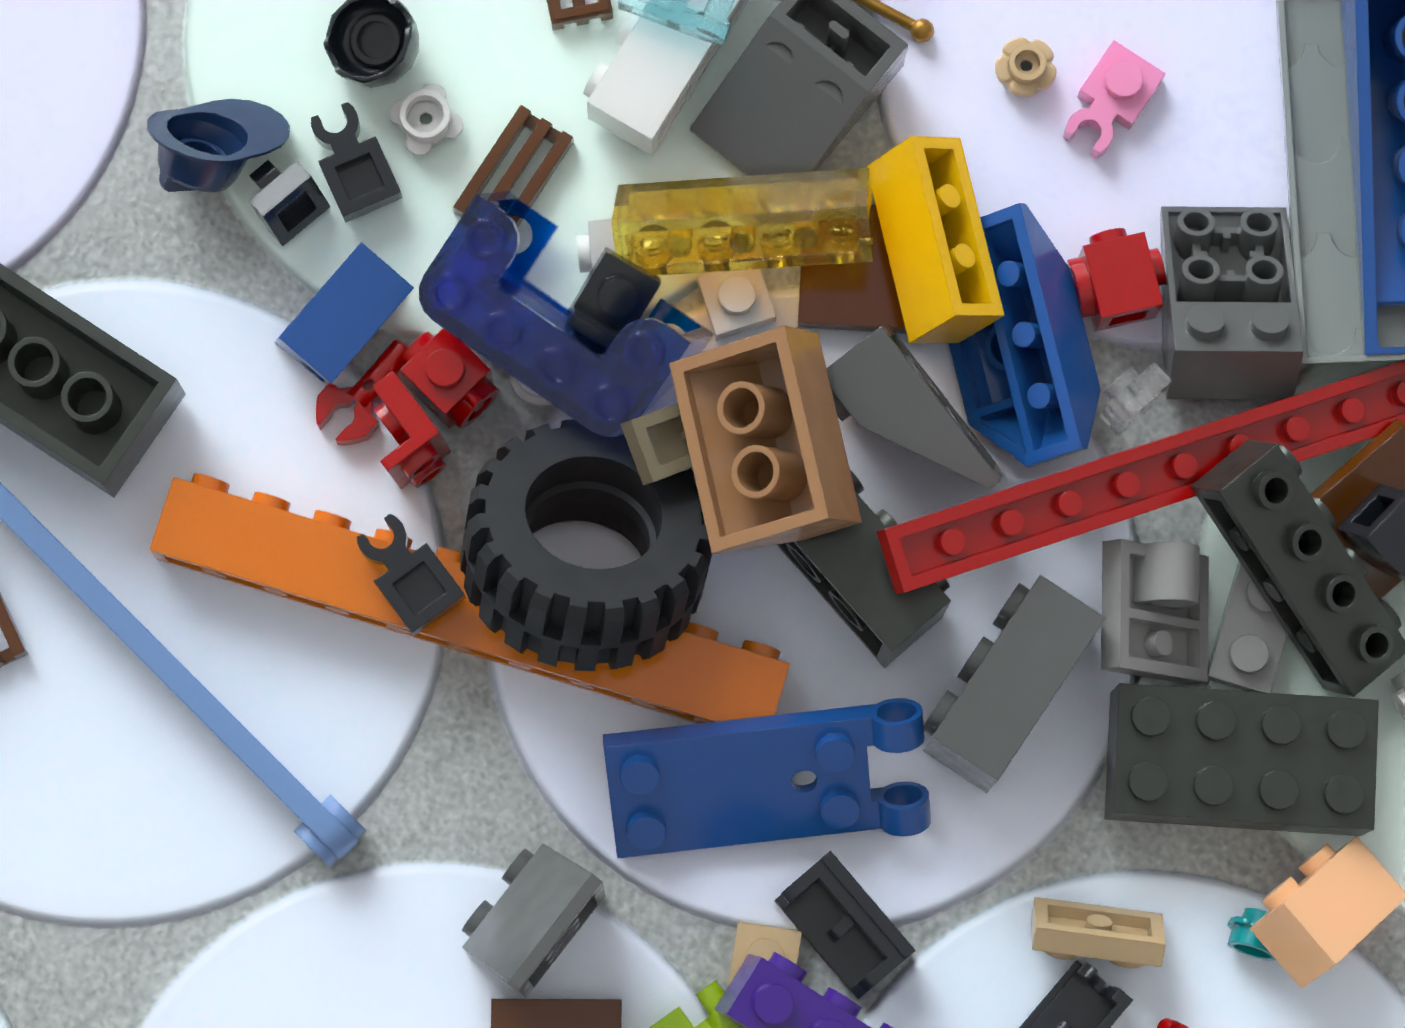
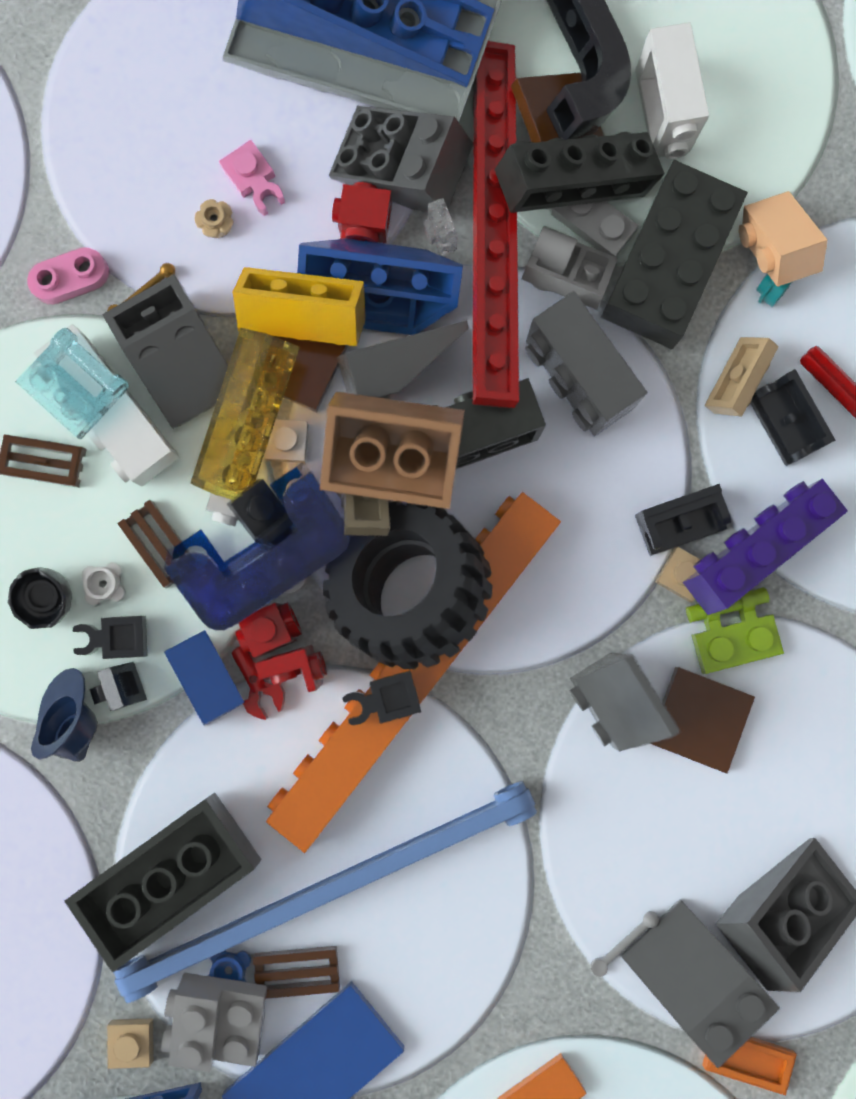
camera: 65 degrees left, 5 degrees up
blue hinge [603,698,931,858] -> none

